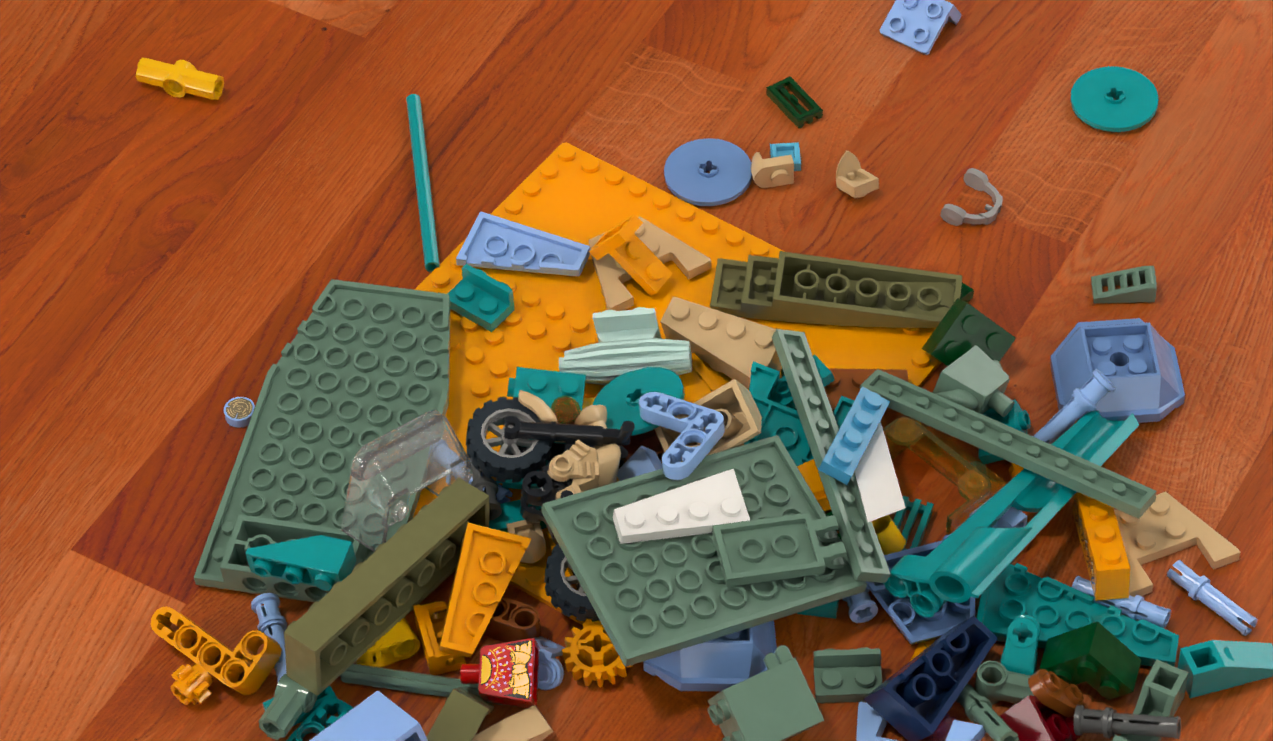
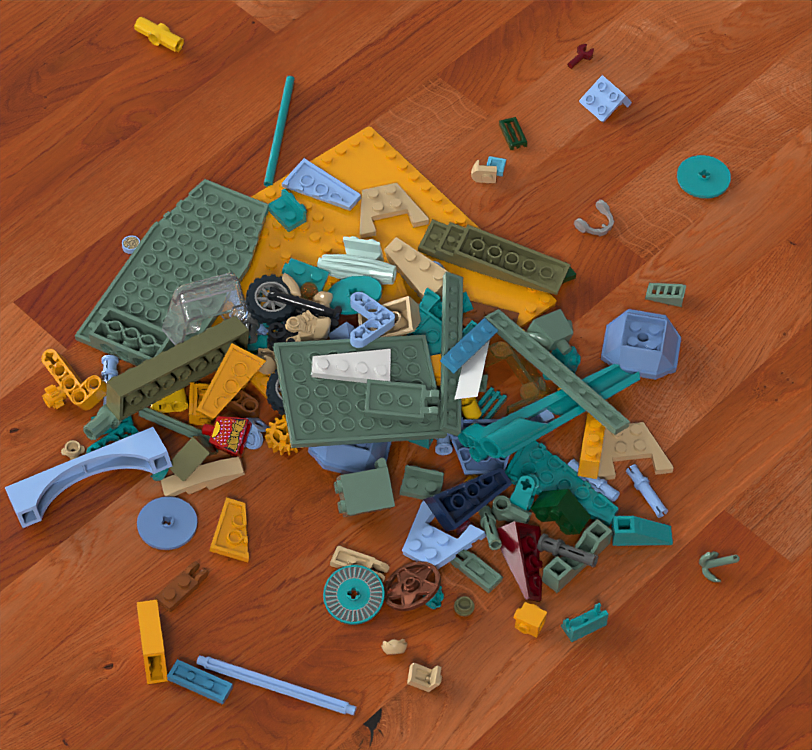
camera: 10 degrees right, 5 degrees up
teal slope [245,535,357,591] -> none
light orange bracket [589,214,673,297] -> none
medium blue piece [664,138,752,206] -> none
tan plate [836,151,879,198] -> none
dark green brick [922,298,1016,367] -> none
dark orange plate [1028,669,1083,718] -> none
light blue pin [1033,369,1116,444] -> none

